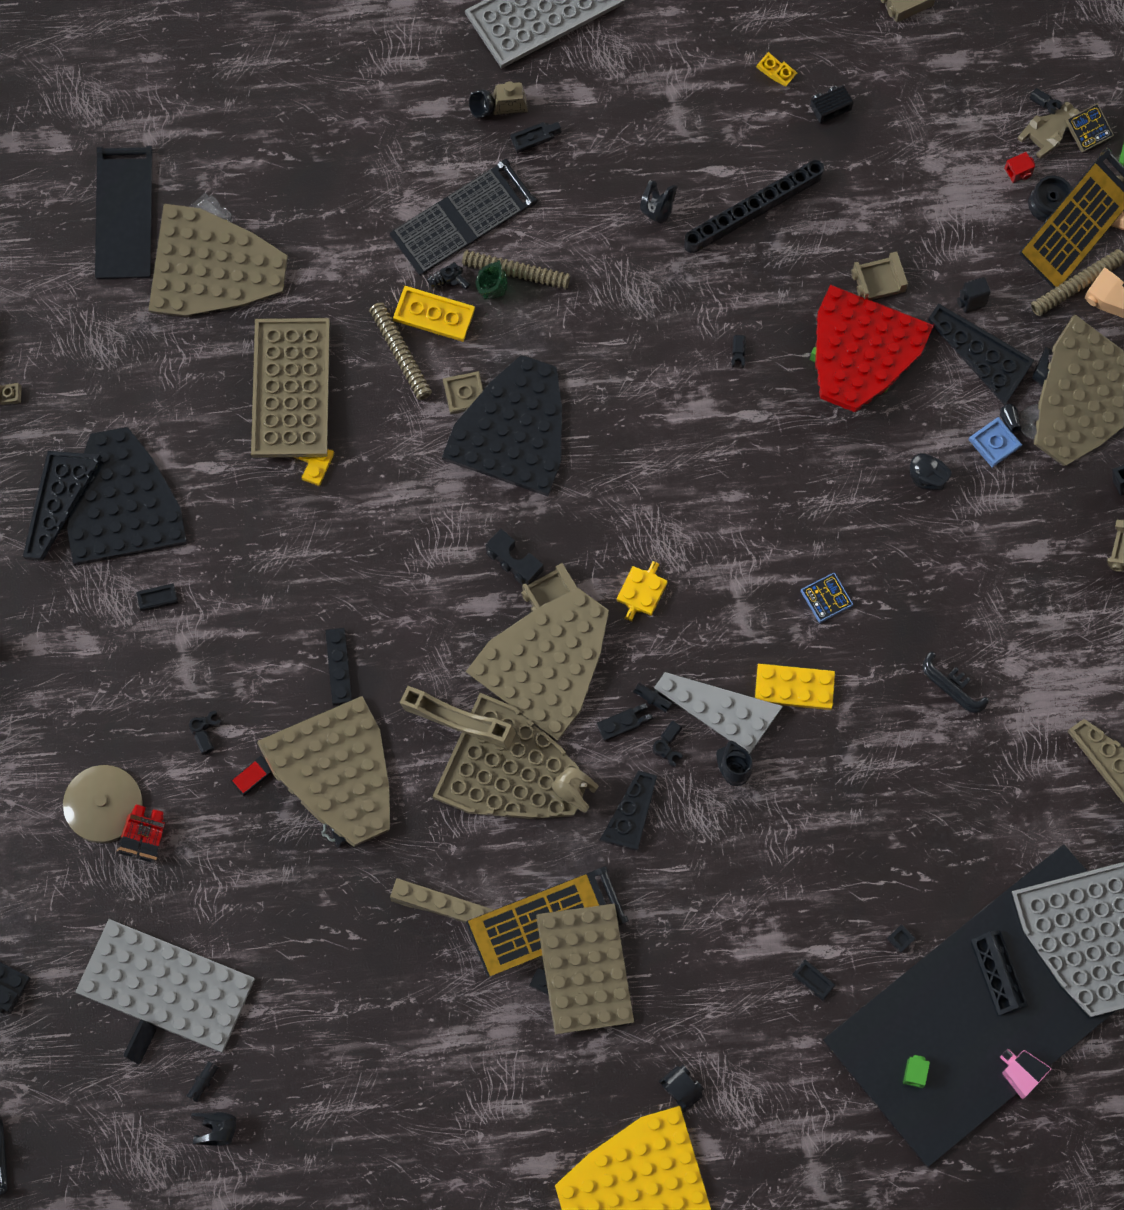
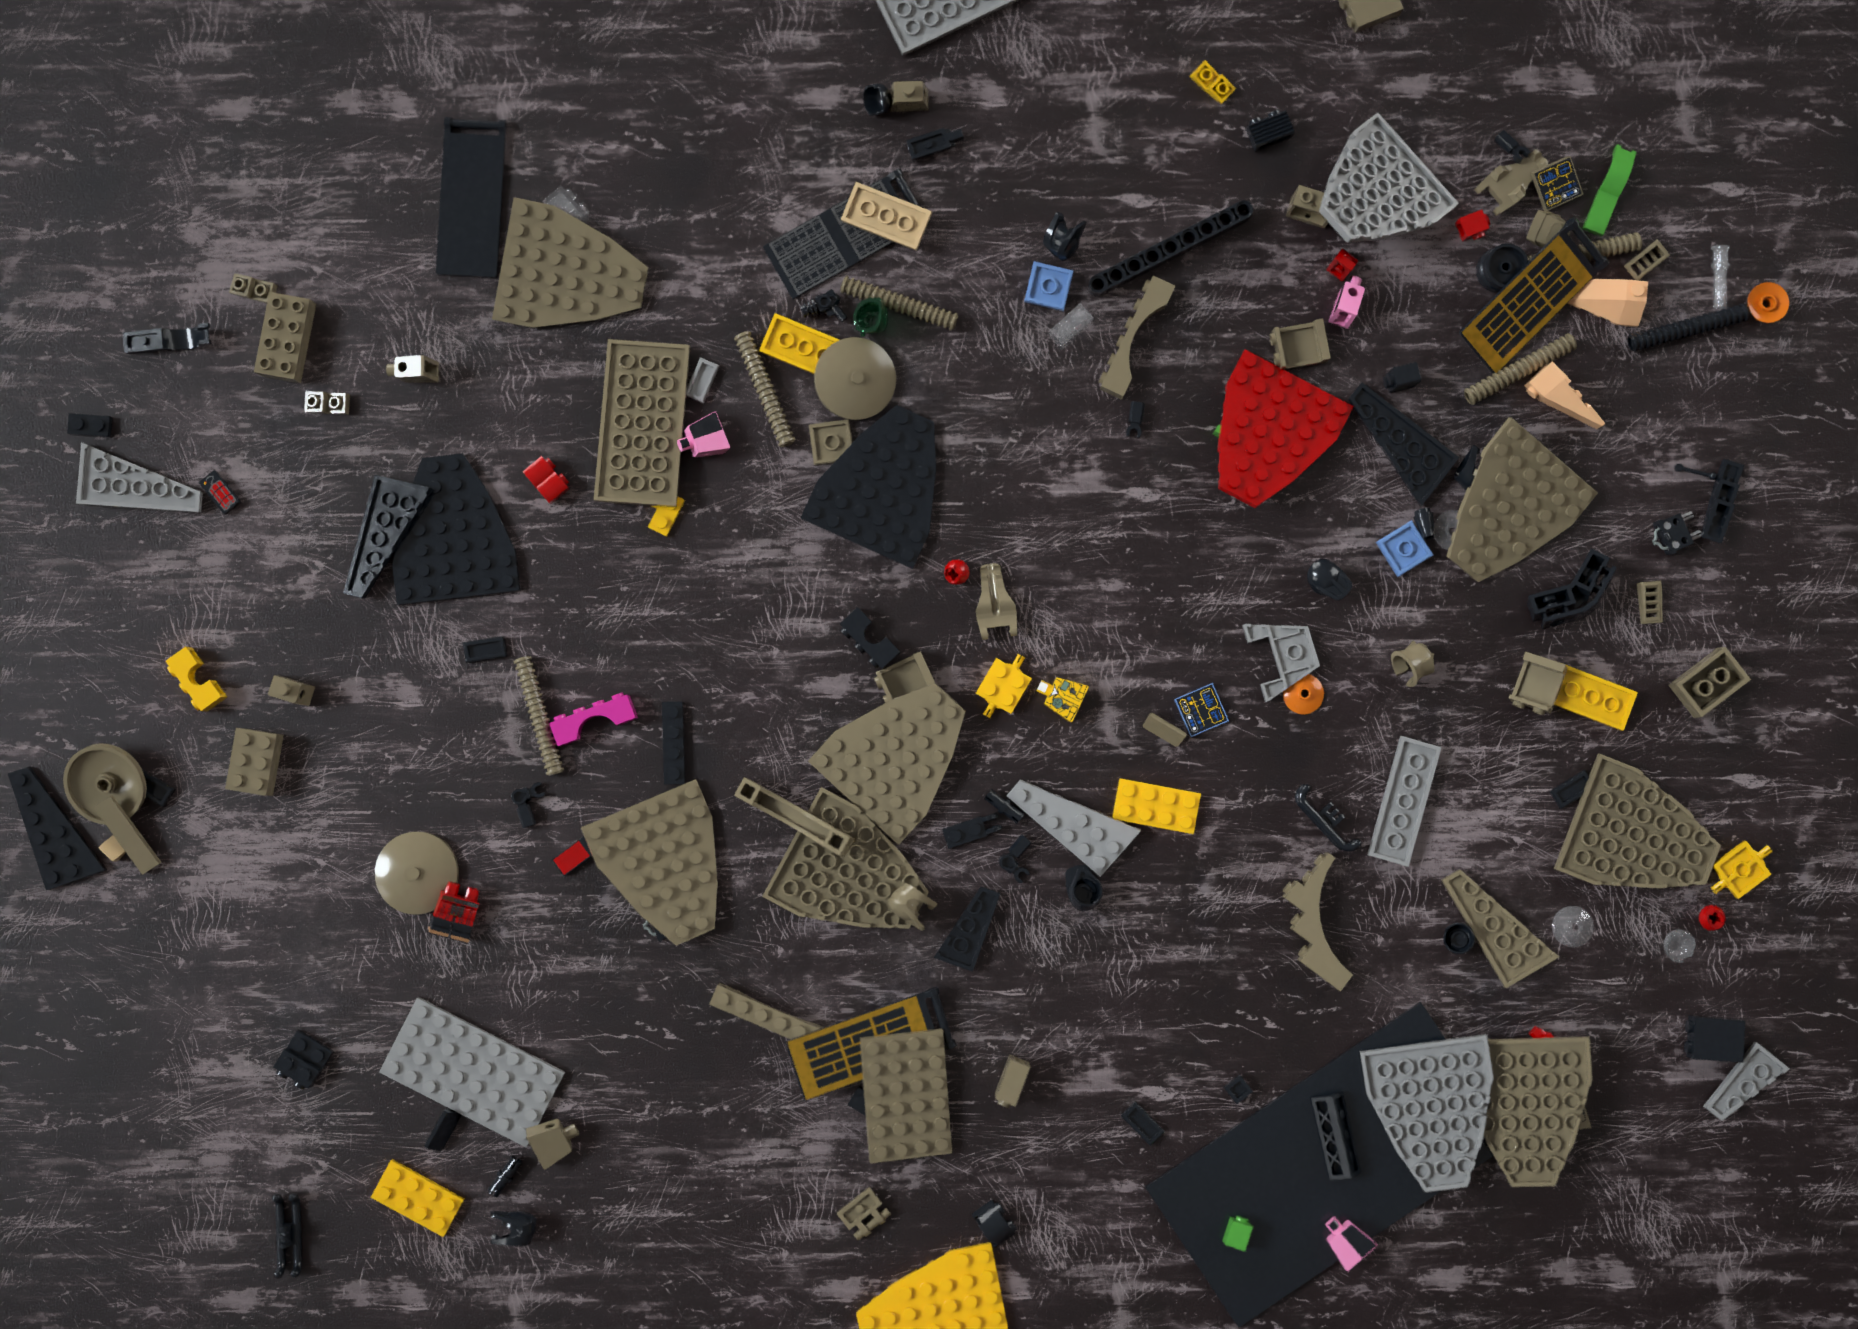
camera: 10 degrees right, 15 degrees up
none -> yellow plate [371,1159,465,1237]
none -> dark tan torso [386,355,439,382]
none -> dark tan piece [513,656,564,776]
none -> red brick [523,456,569,504]
none -> dark tan torso [526,1119,580,1170]
none -> dark pink arch [549,692,638,747]
none -> bright pink torso [677,412,730,458]
none -> light grey tile [686,357,720,404]
none -> dark tan dish [814,337,896,420]
none -> dark tan plate [836,1186,891,1241]
none -> tan plate [841,182,932,251]
none -> red piece [944,559,970,585]
none -> dark tan animal [976,563,1017,640]
none -> dark tan piece [995,1054,1030,1108]
none -> medium blue plate [1024,261,1073,311]
none -> yellow torso [1036,677,1089,723]
none -> clear brick [1049,303,1094,350]
none -> dark tan arch [1099,275,1175,400]
none -> dark tan slope [1143,713,1187,747]
none -> light grey wing [1242,624,1320,702]
none -> dark tan arch [1282,852,1353,991]
none -> orange dish [1283,674,1324,714]
none -> dark tan window [1286,185,1329,228]
none -> light grey wing [1319,113,1459,243]
none -> red plate [1326,248,1359,281]
none -> bright pink torso [1329,276,1365,329]
none -> light grey plate [1367,736,1442,867]
none -> dark tan helmet [1391,640,1435,687]
none -> black hair [1443,922,1475,954]
none -> dark tan helmet [1526,210,1570,248]

